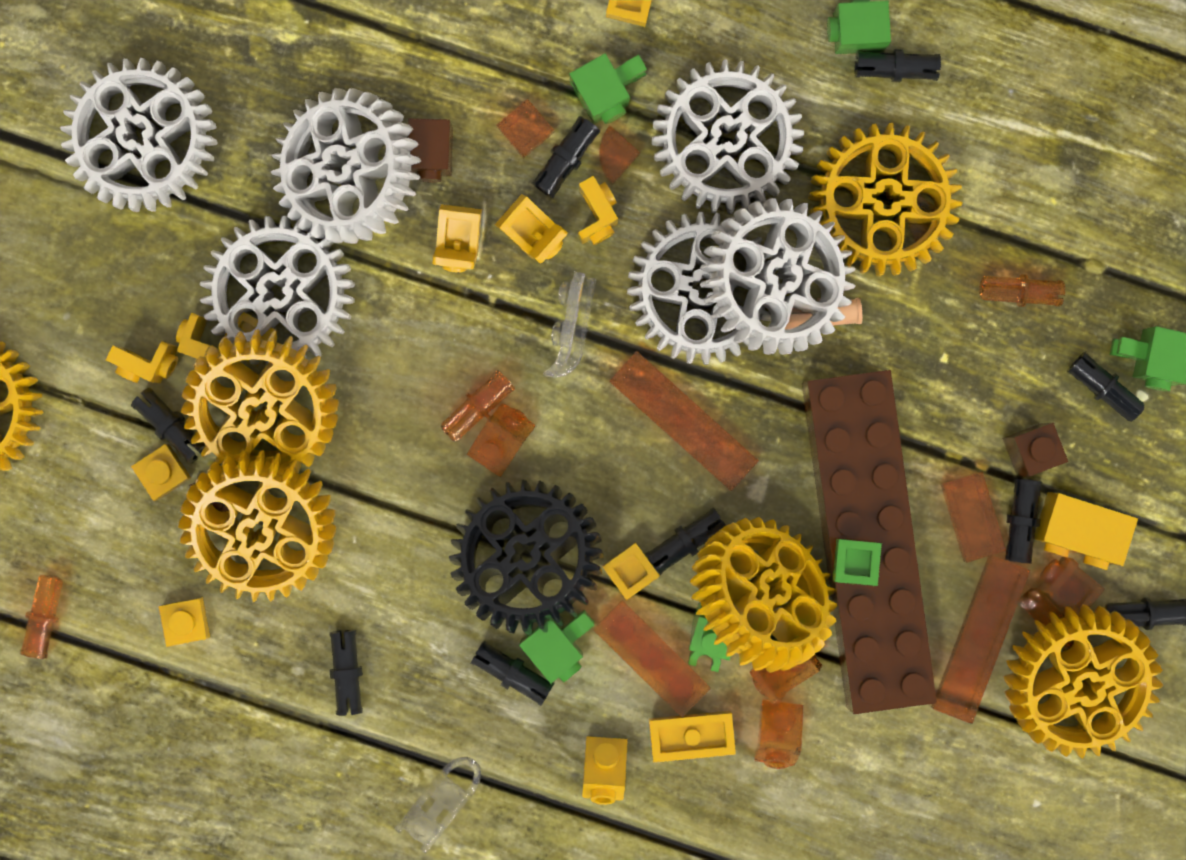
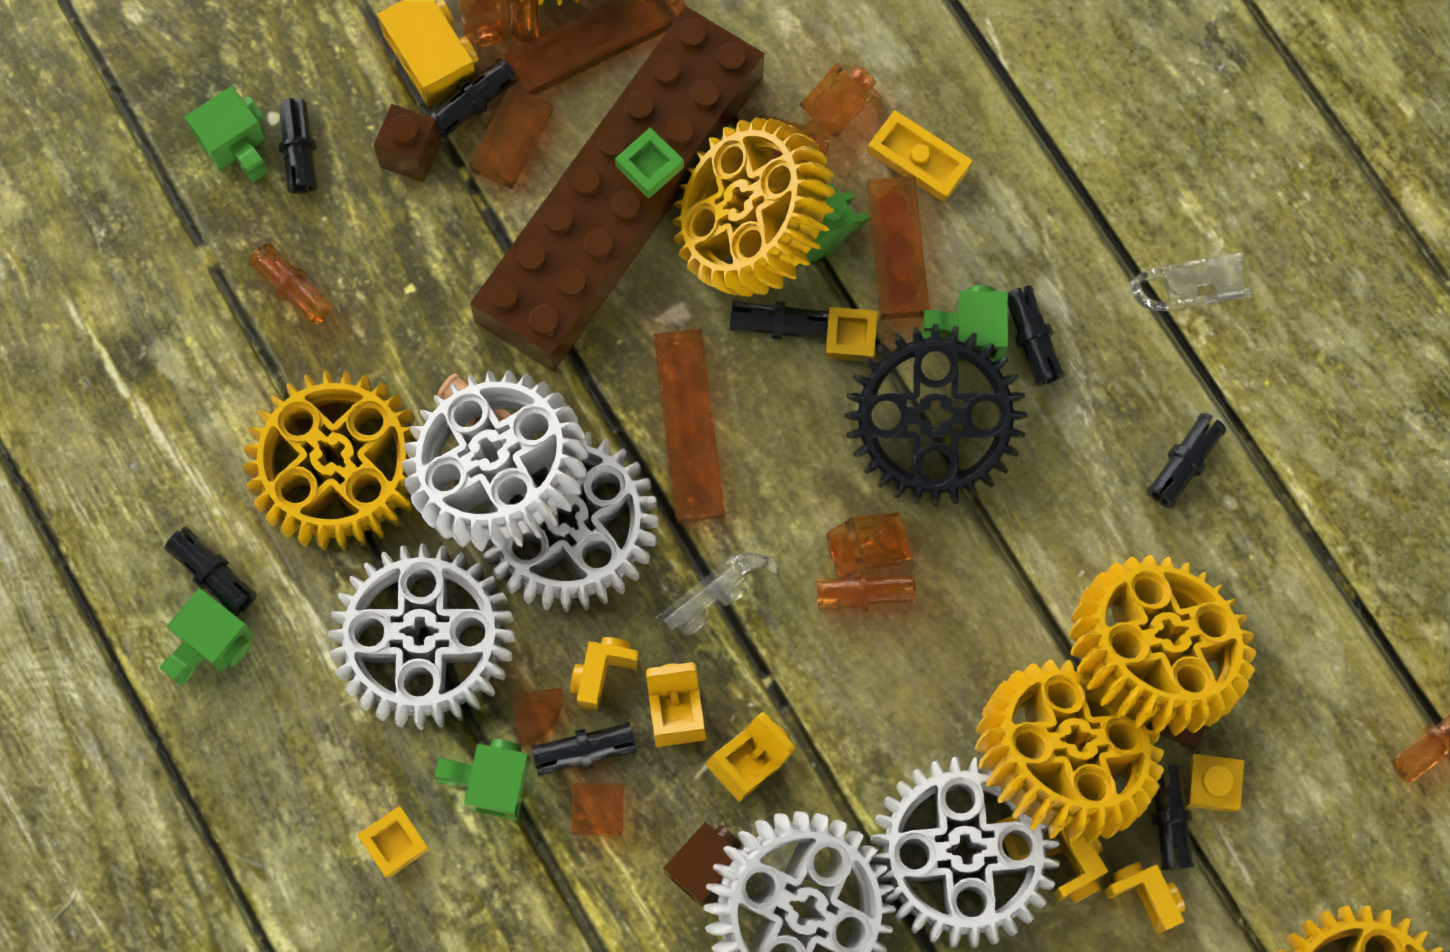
camera: 140 degrees left, 15 degrees down
yellow plate [159,597,210,647] -> none
yellow bracket [582,736,628,805] -> none

